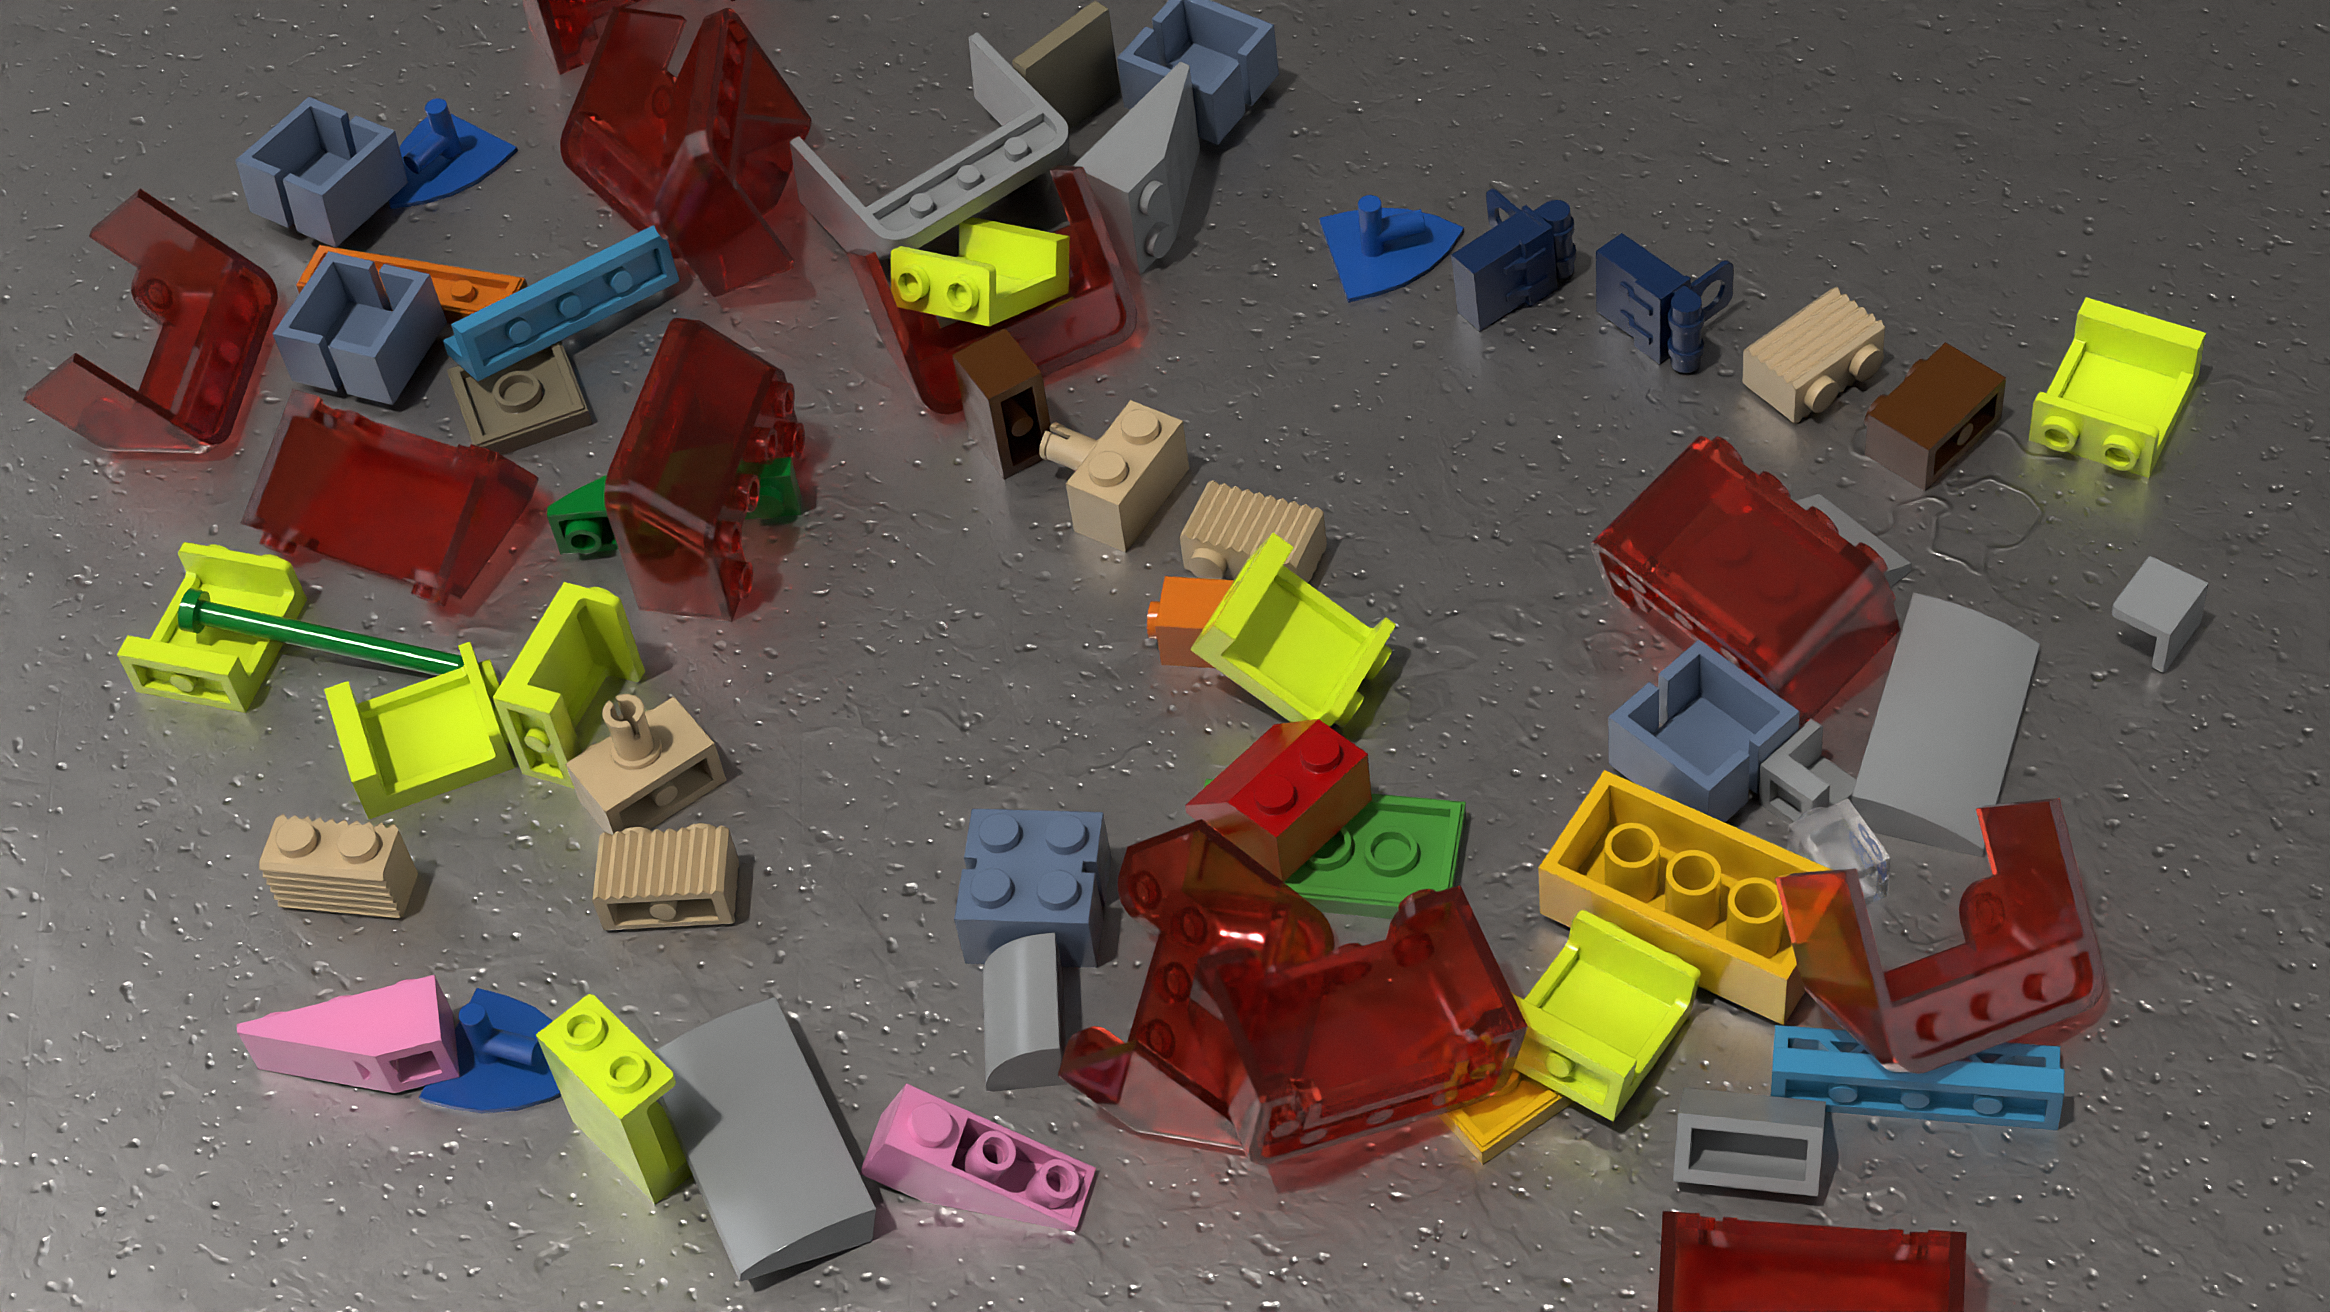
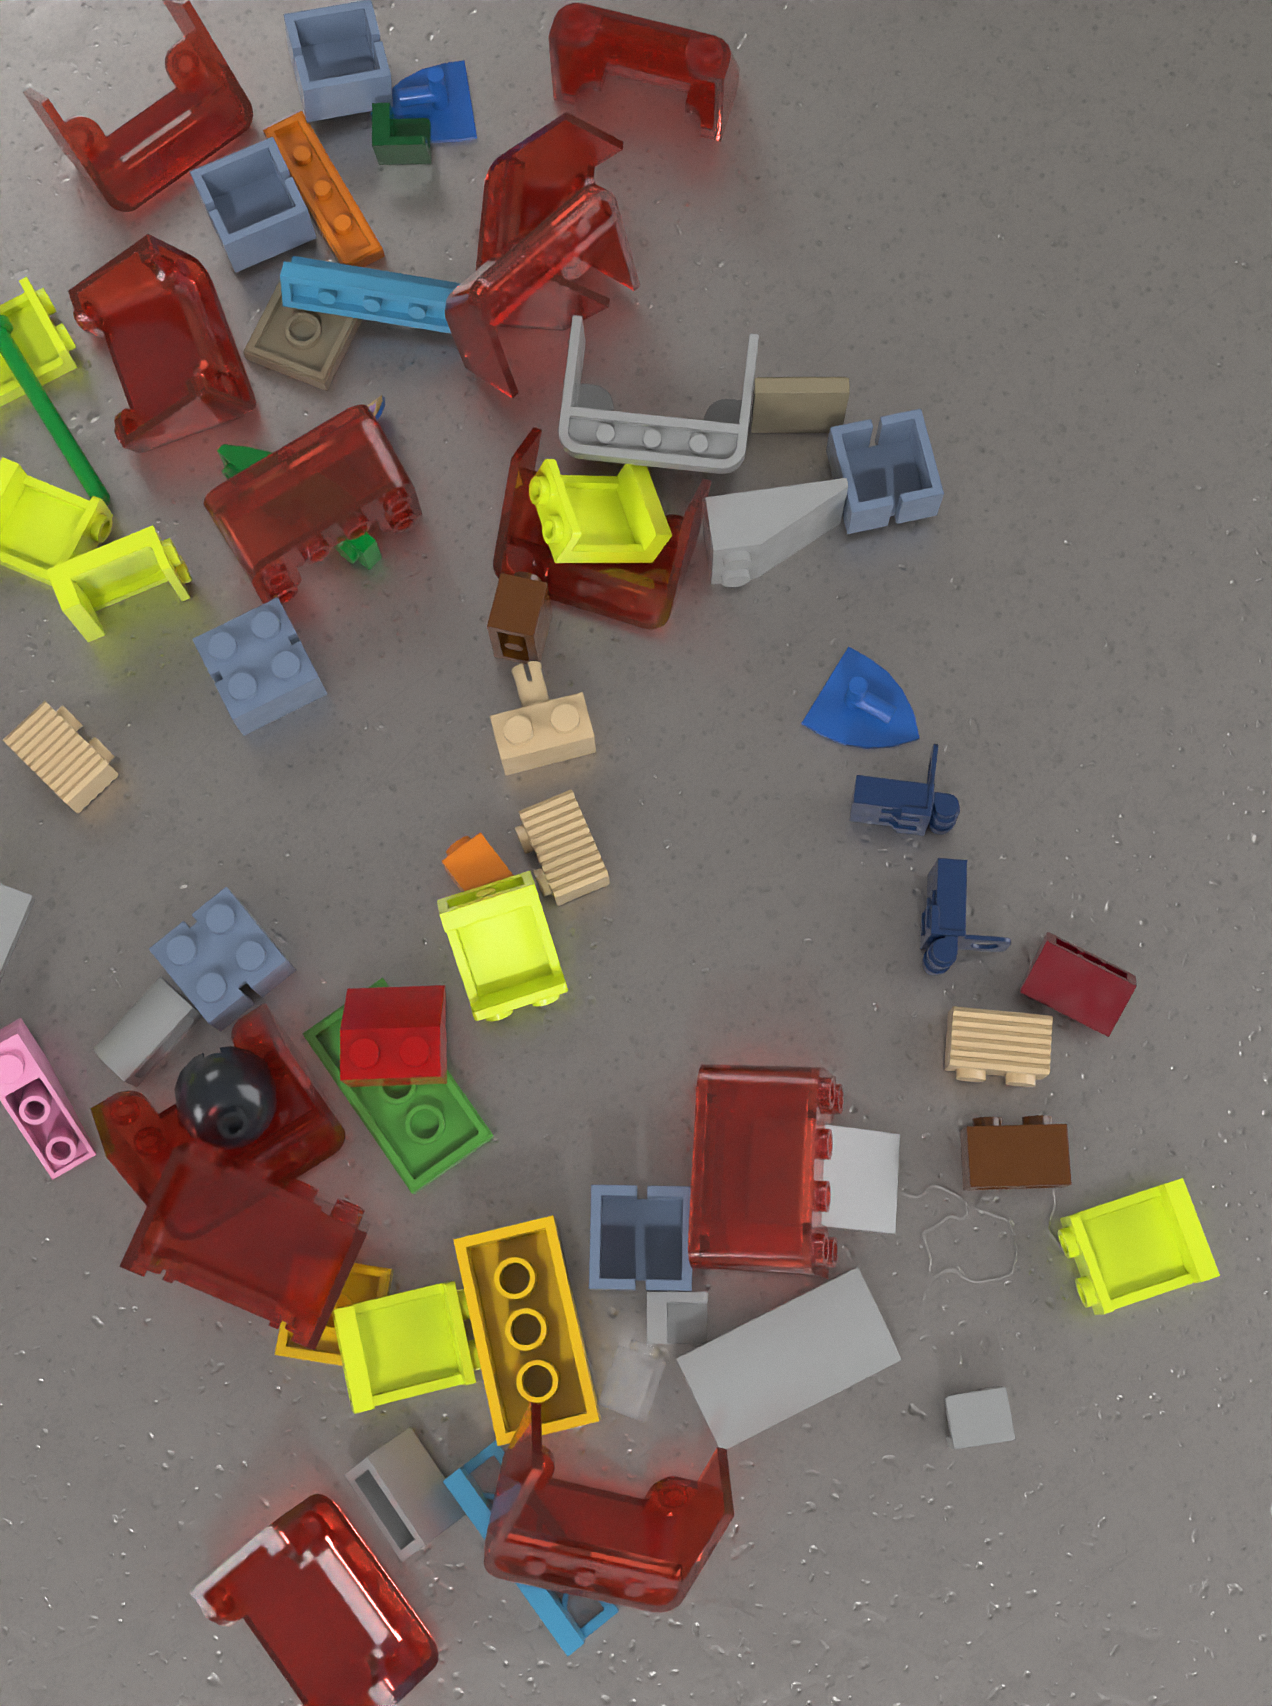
camera: 40 degrees right, 25 degrees up
tan brick [566,694,726,835] -> none
none -> black cylinder [174,1046,277,1150]
none -> sand blue piece [192,597,327,736]
none -> dark green panel [372,103,431,165]
none -> dark red brick [1020,932,1137,1037]

